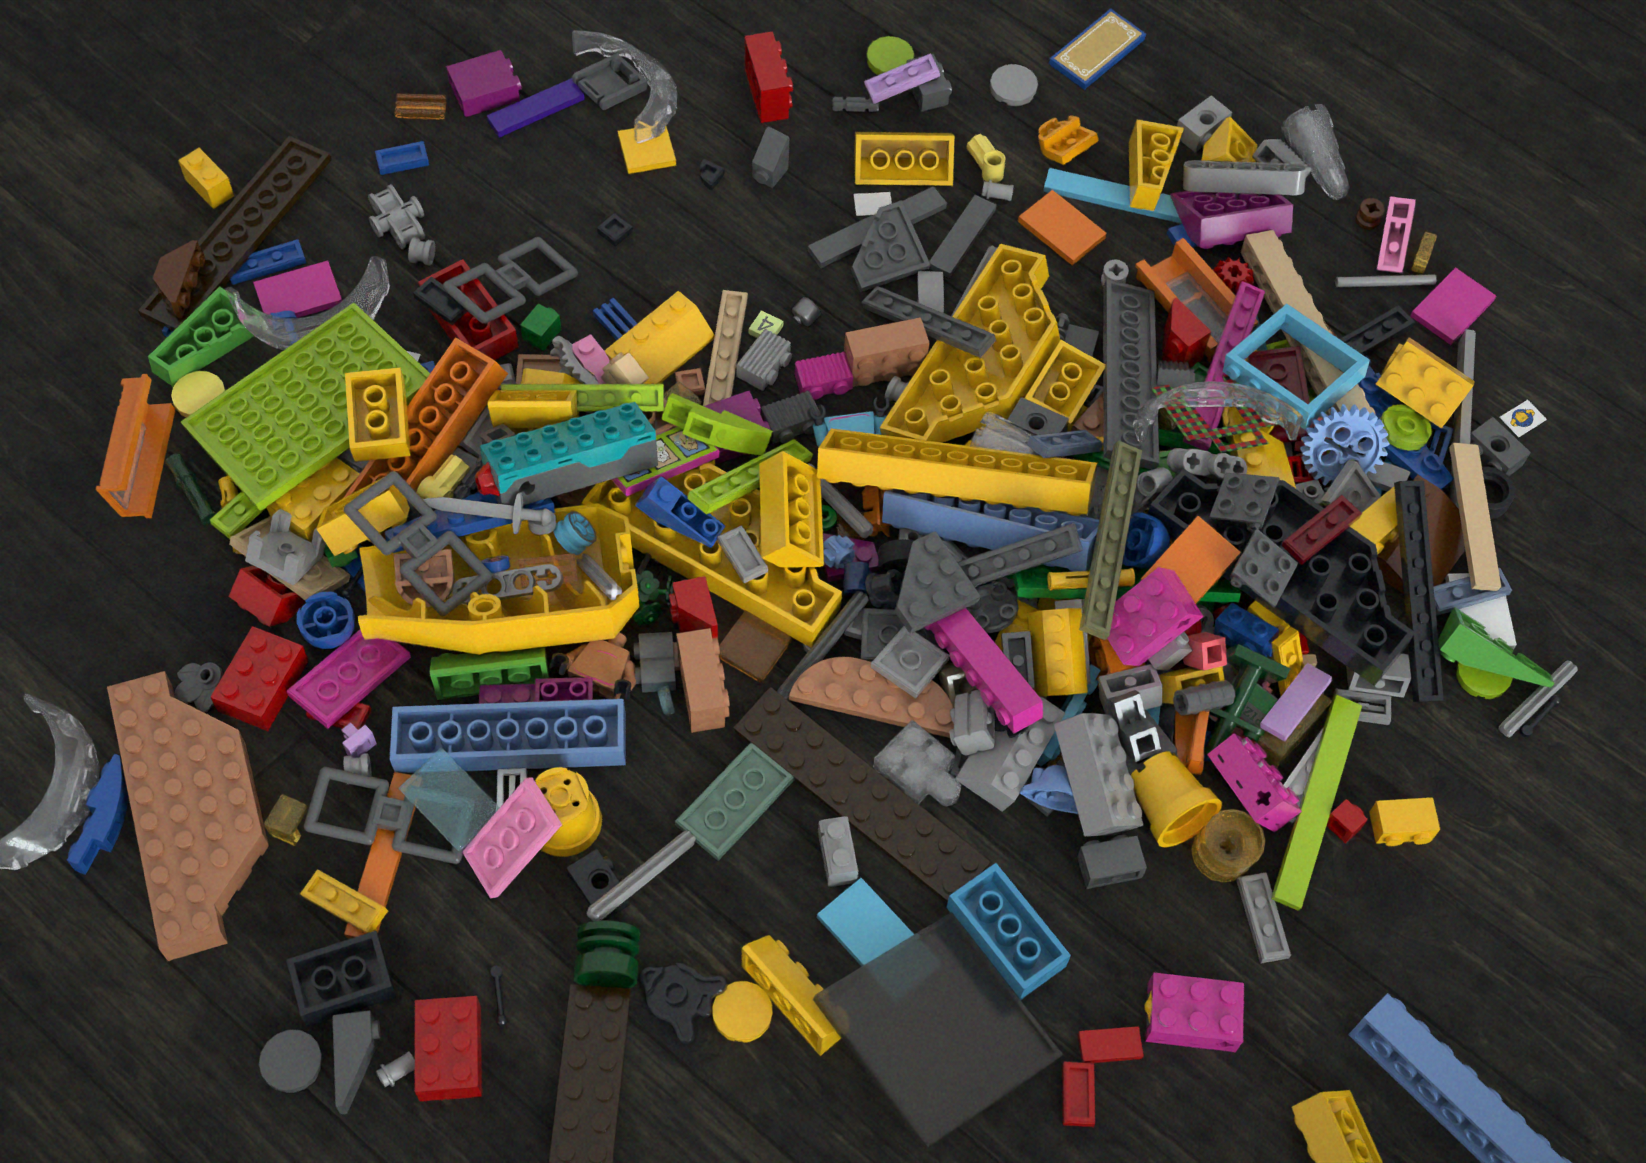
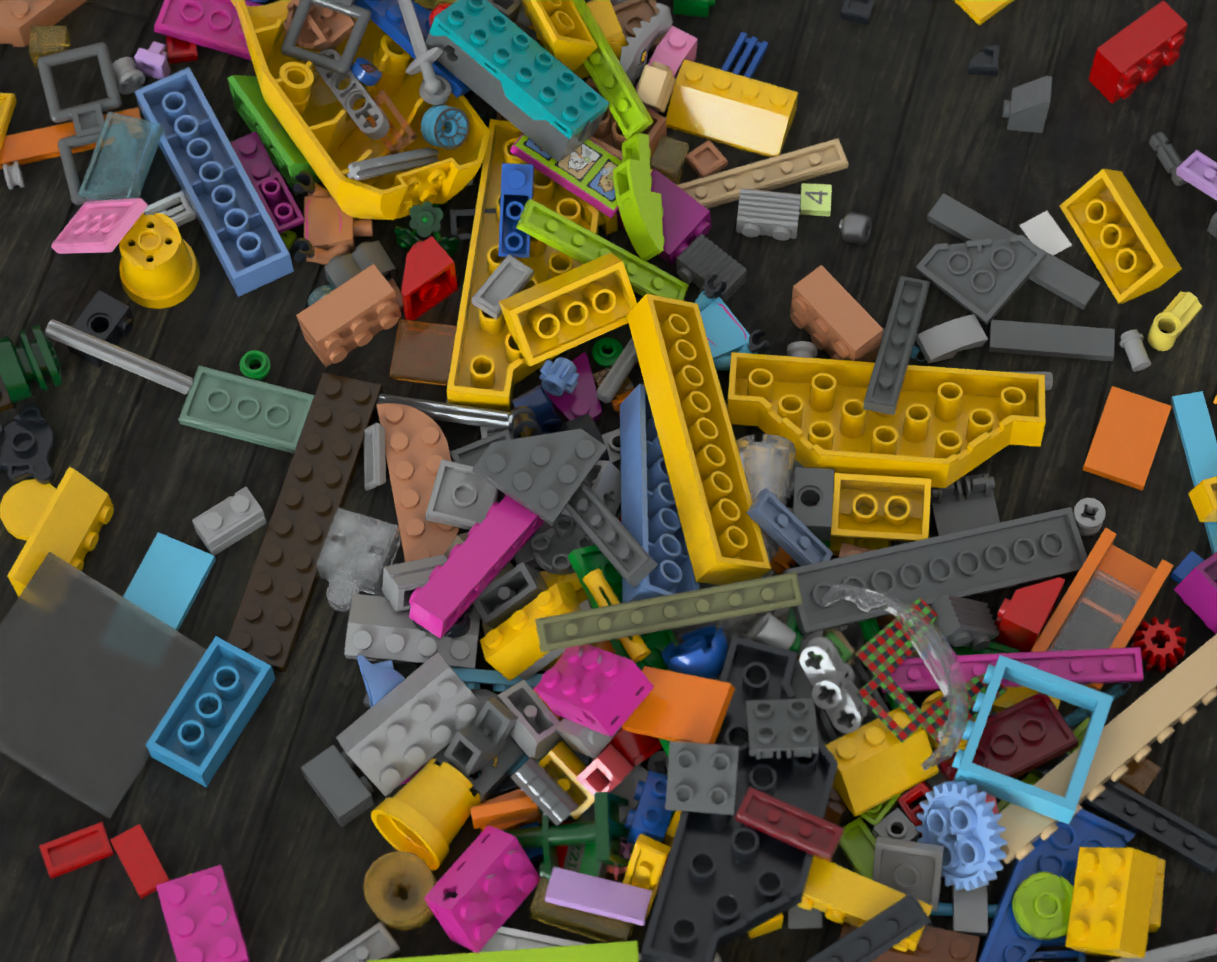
camera: 70 degrees right, 5 degrees up
dark pink brick [795,352,853,400] -> none
none -> light grey bush [3,161,24,190]
none -> green plate [240,350,271,380]
none -> light grey tile [364,423,386,491]

